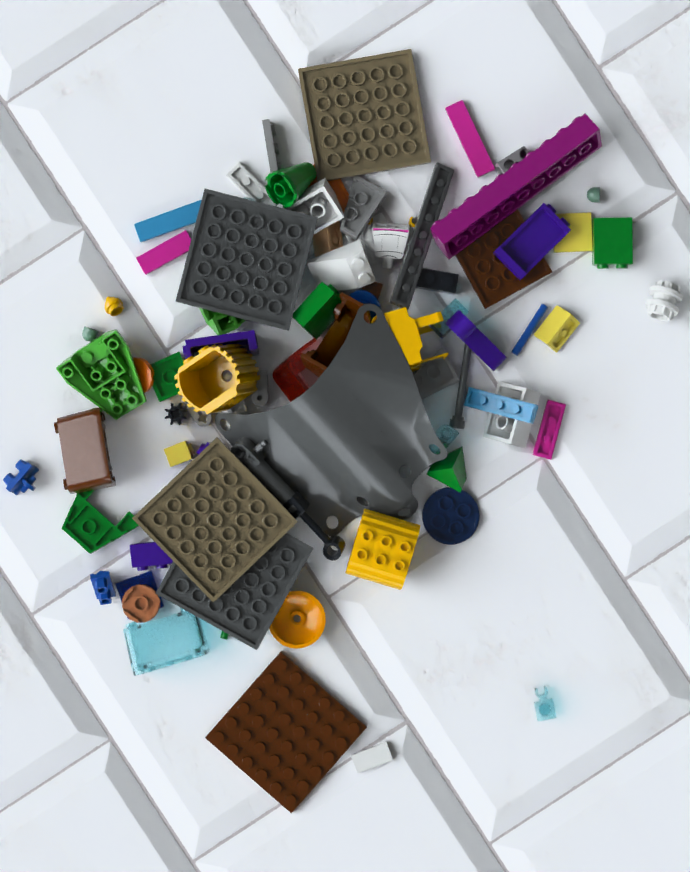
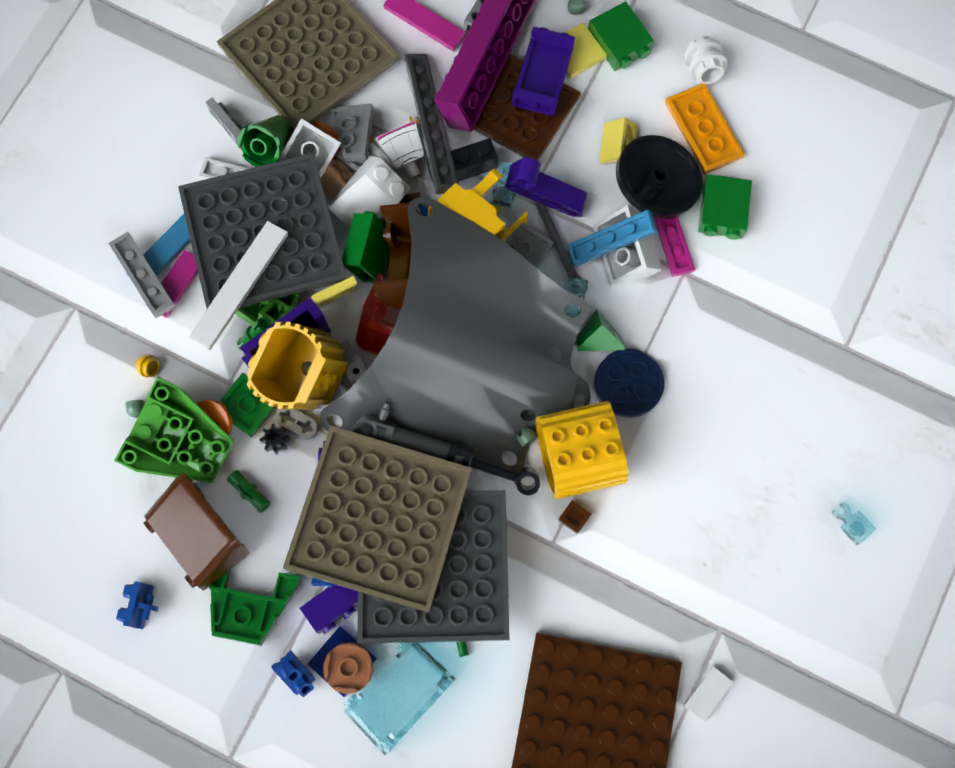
camera: 30 degrees left, 15 degrees down
light yellow brick [164,441,195,467] -> none
light orange dish [269,590,326,649] -> none
blue bar [511,304,548,356] -> none
none -> light grey plate [108,232,176,319]
none -> white tile [189,221,288,351]
none -> green pin [227,470,271,513]
none -> green pin [237,317,271,351]
none -> light yellow tile [311,276,357,308]
none -> sand green hinge [517,427,538,448]
none -> reddish brown plate [558,500,591,534]
none -> black dish [616,135,703,219]
none -> light orange tile [665,83,745,174]
none -> green brick [698,174,752,240]

